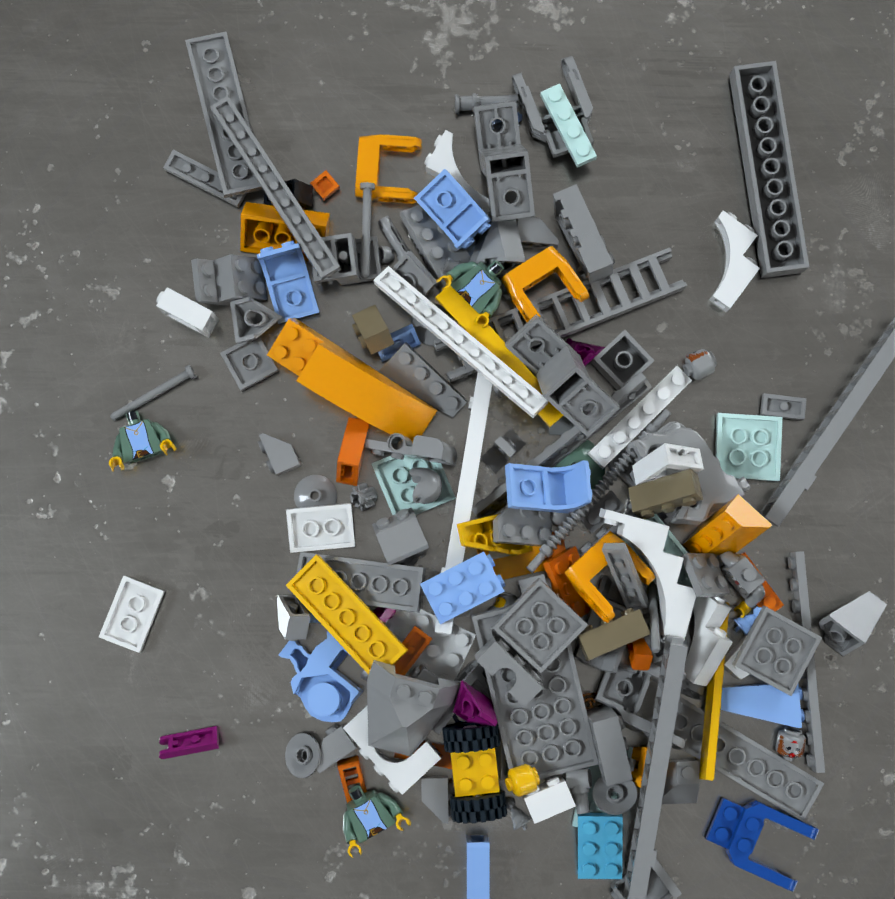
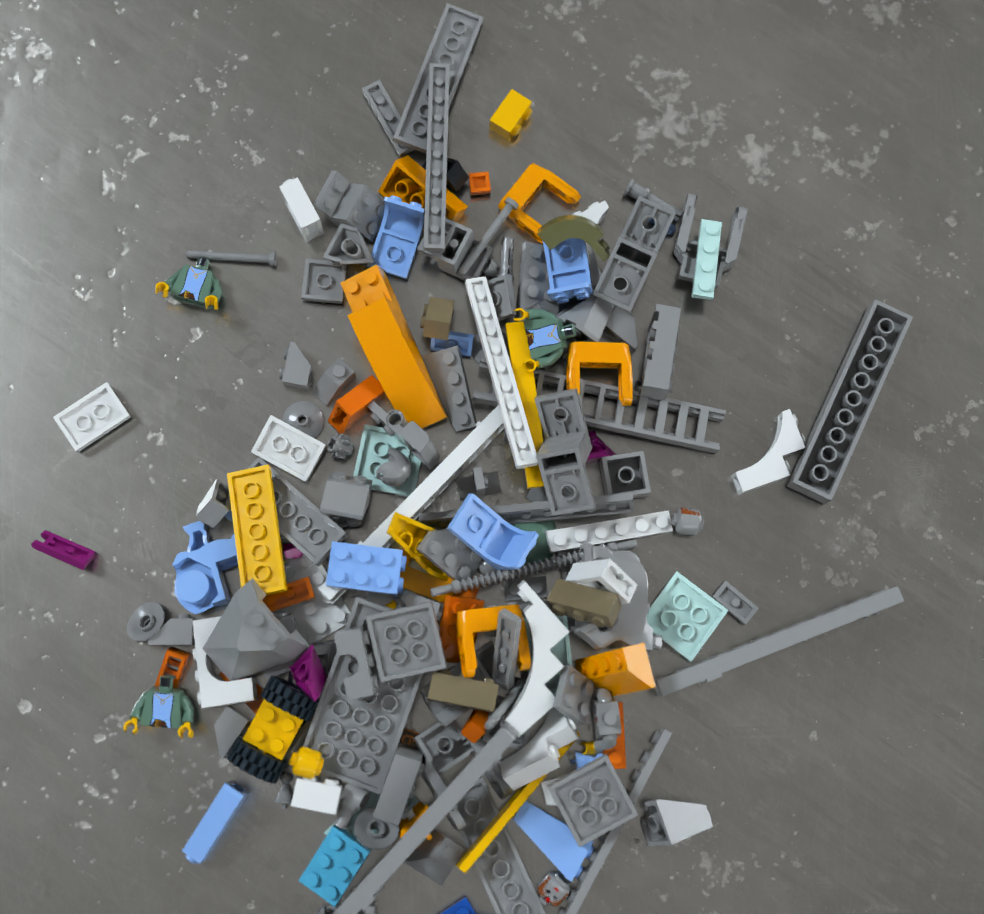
camera: 30 degrees right, 5 degrees down
none -> light grey slope [312,358,356,406]
none -> yellow brick [489,89,532,141]
none -> olive arch [538,215,610,262]

